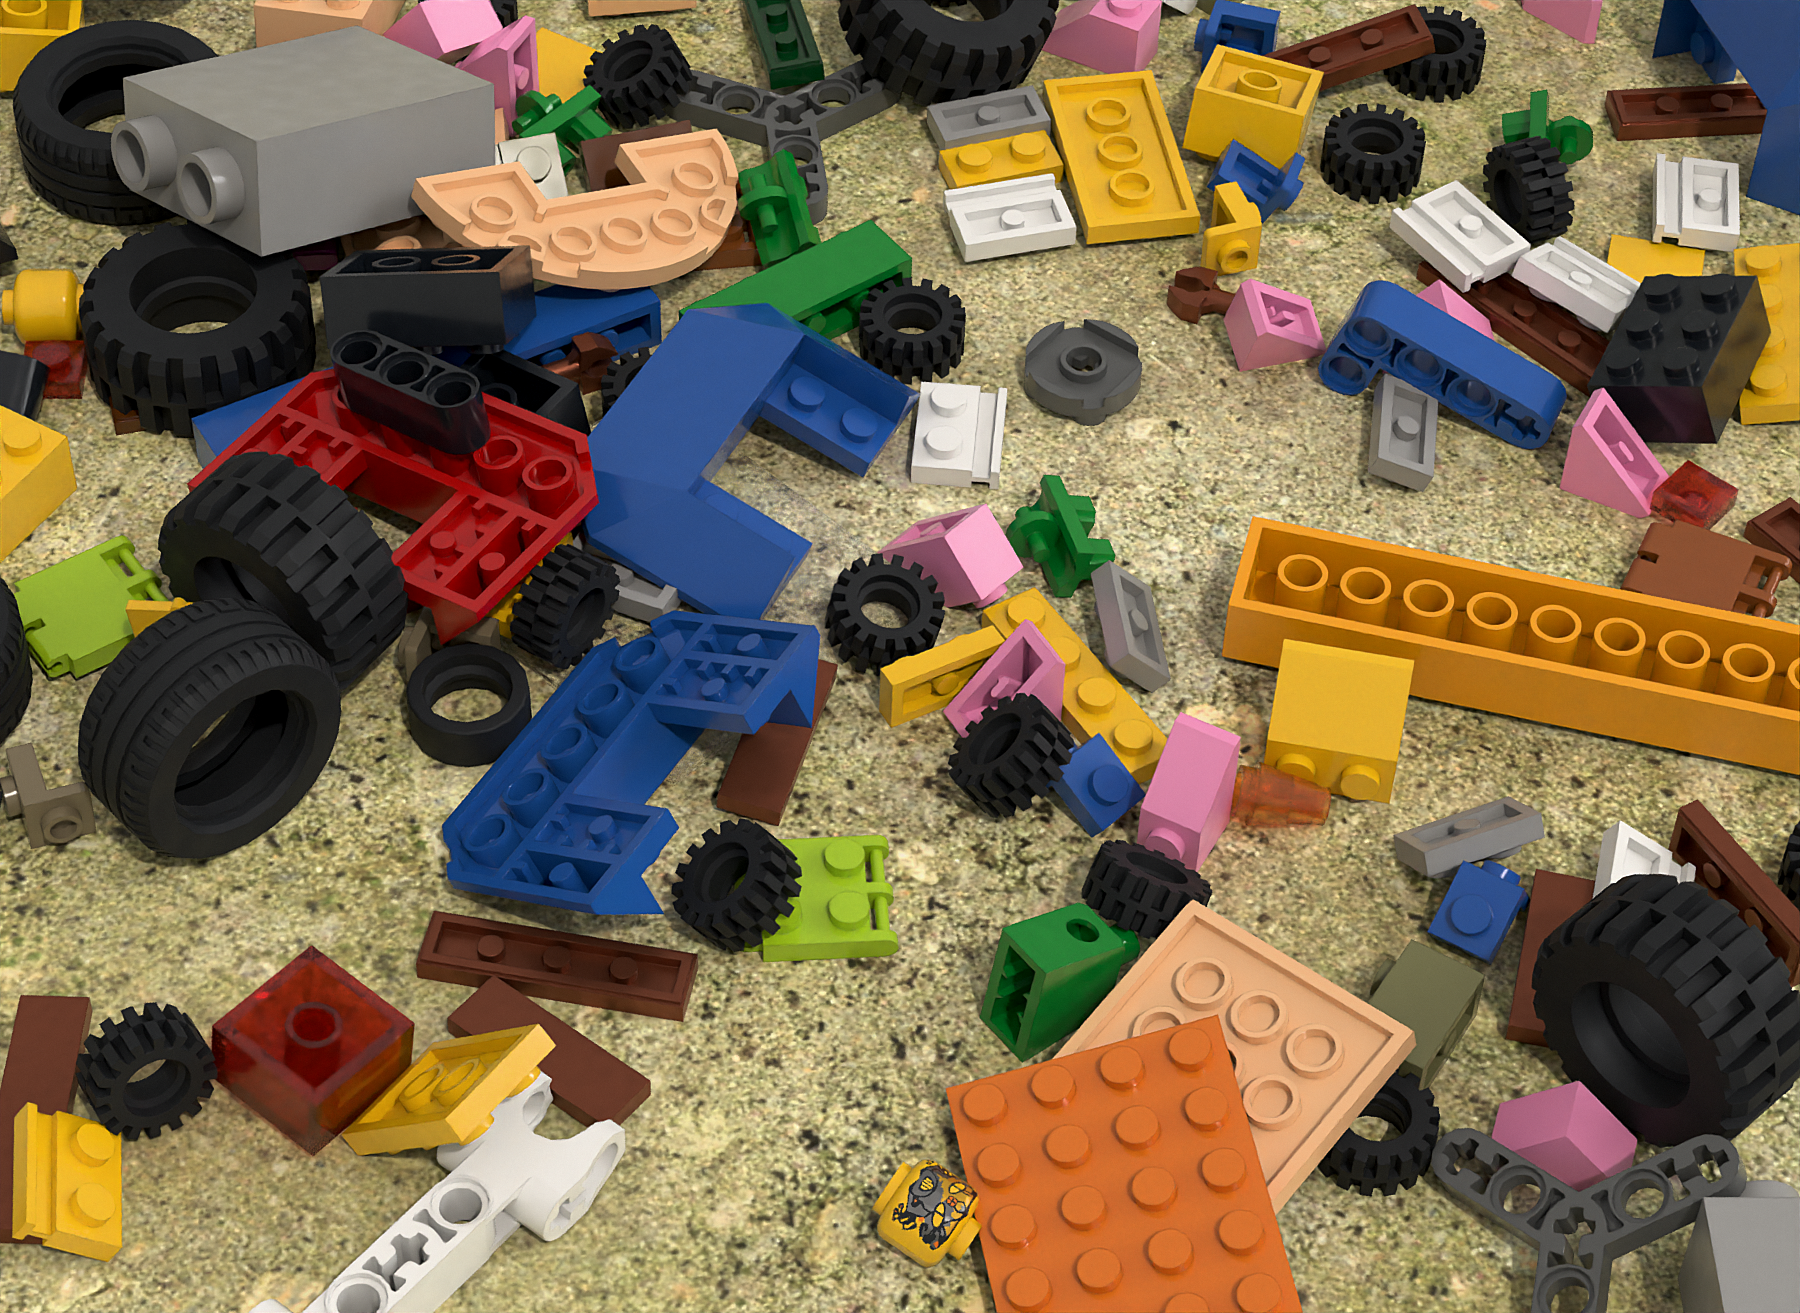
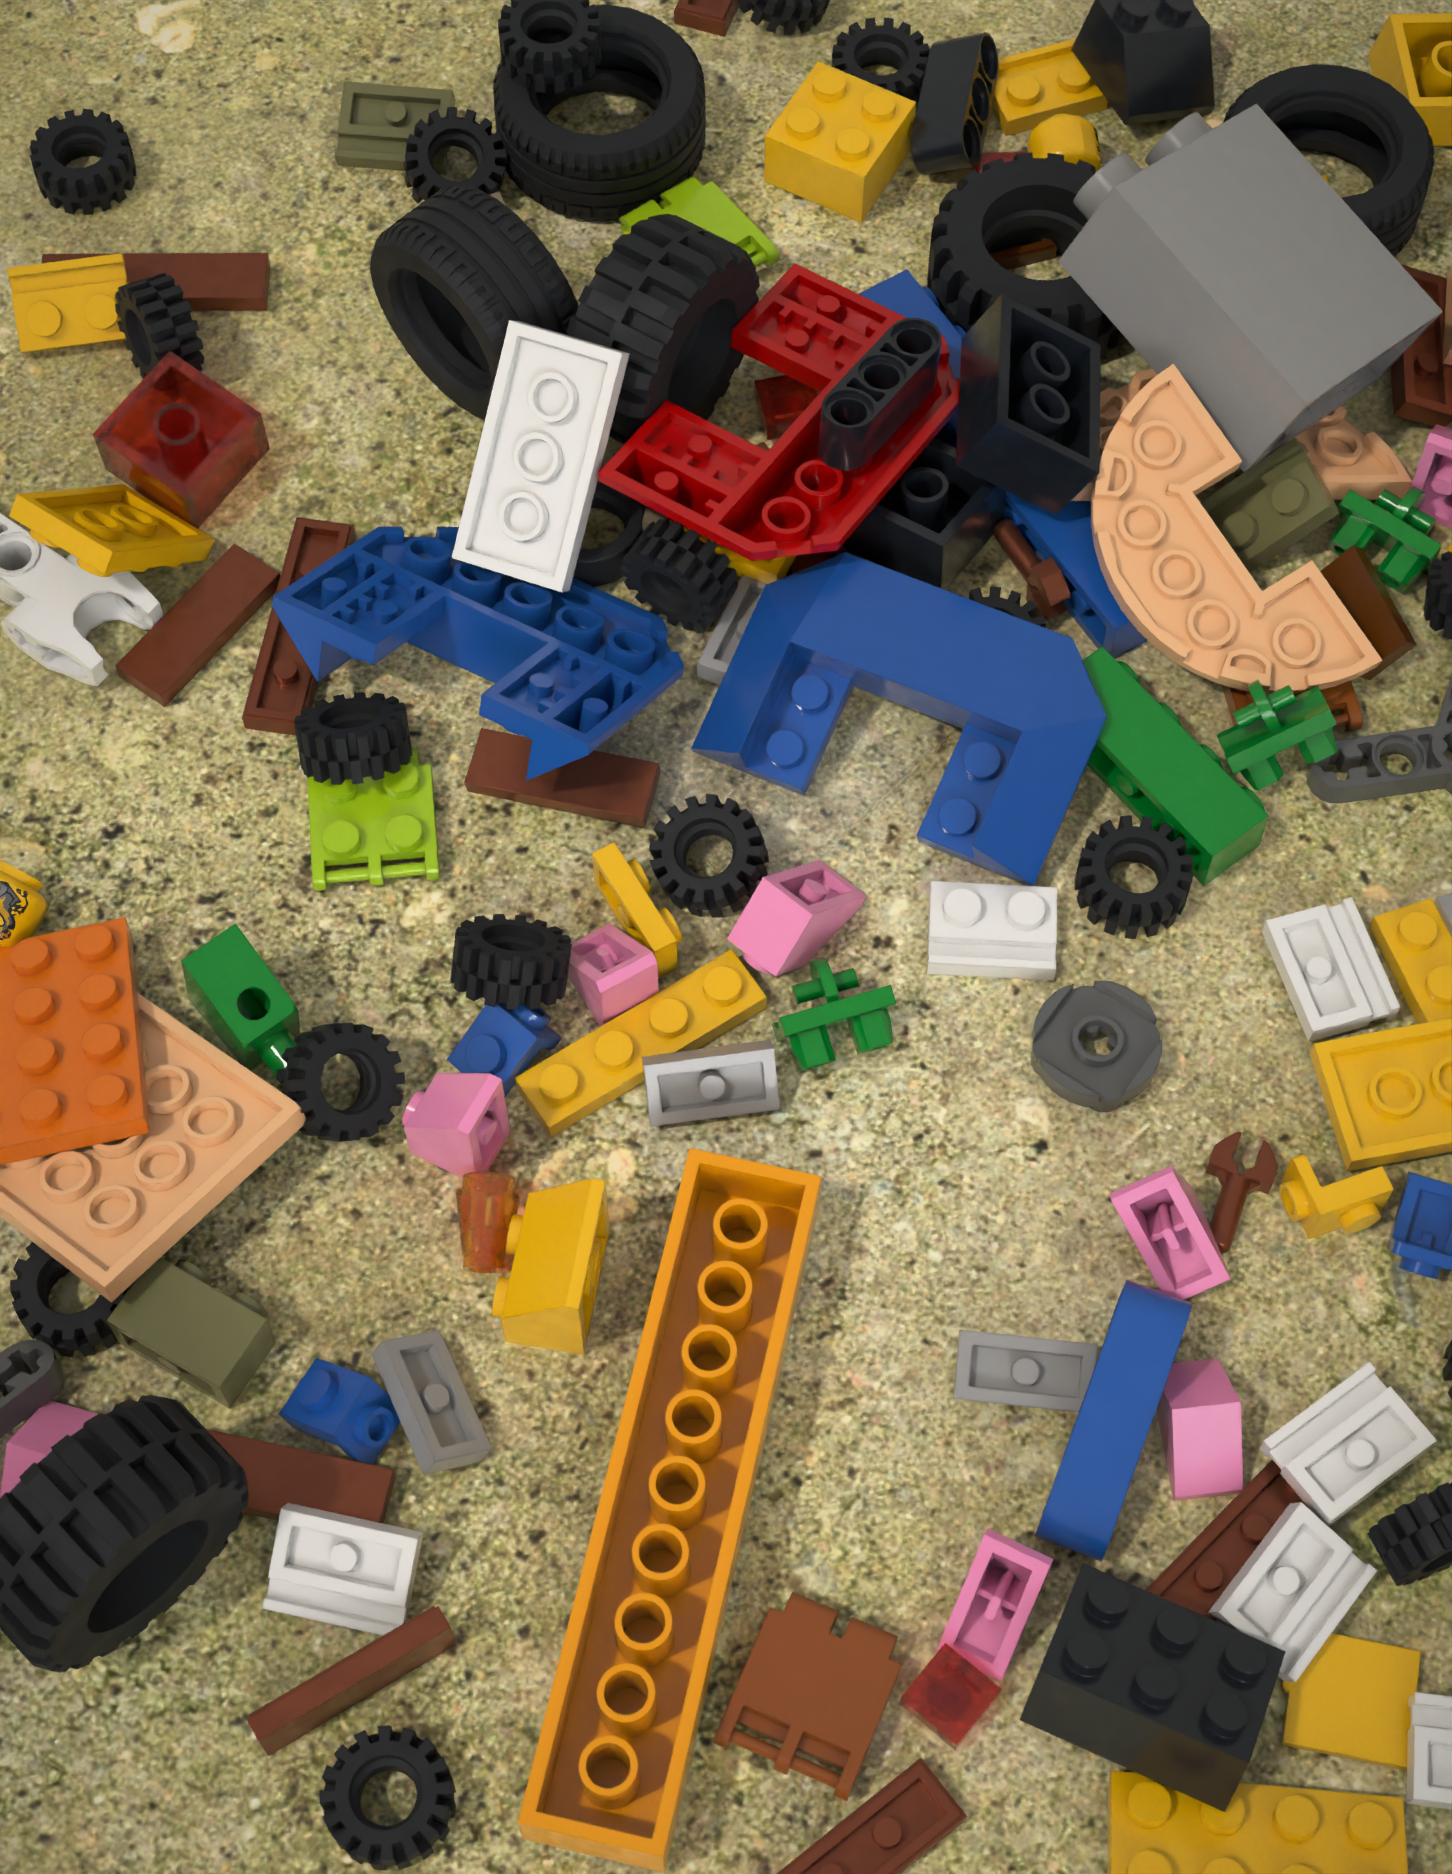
camera: 90 degrees right, 15 degrees up
none -> white plate [452,320,630,592]

